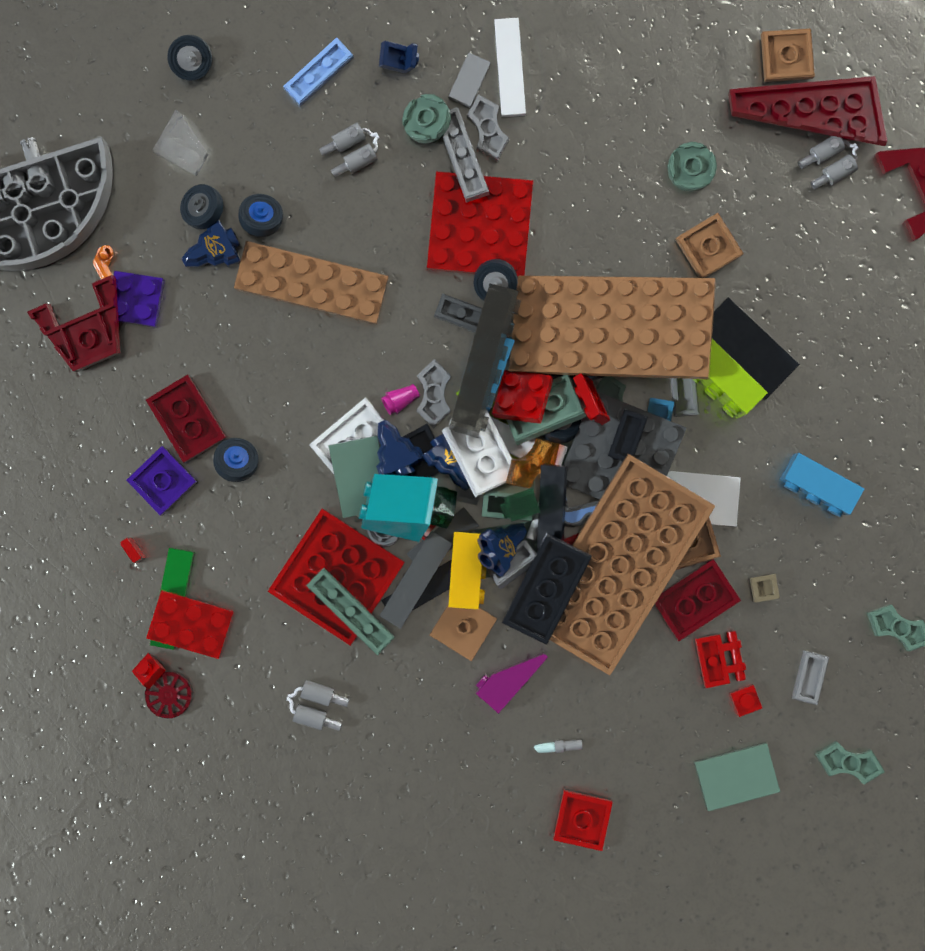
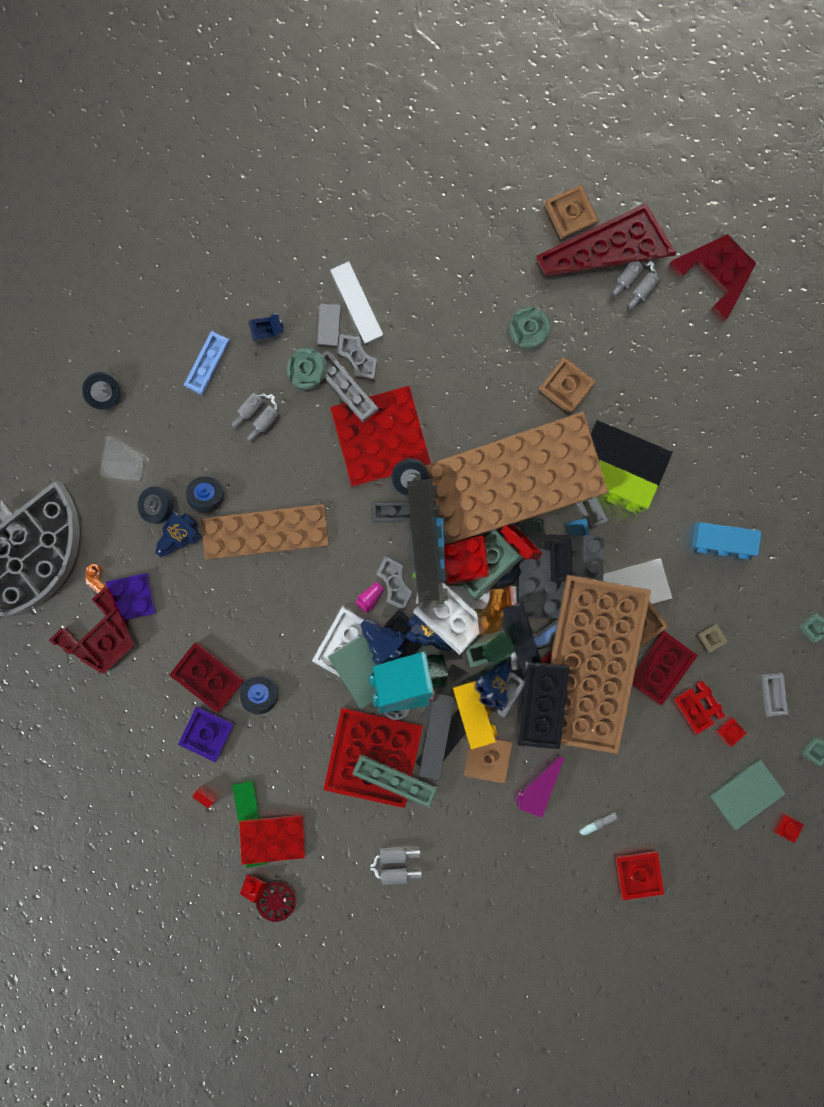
camera: 20 degrees left, 0 degrees up
none -> red plate [774,814,804,843]

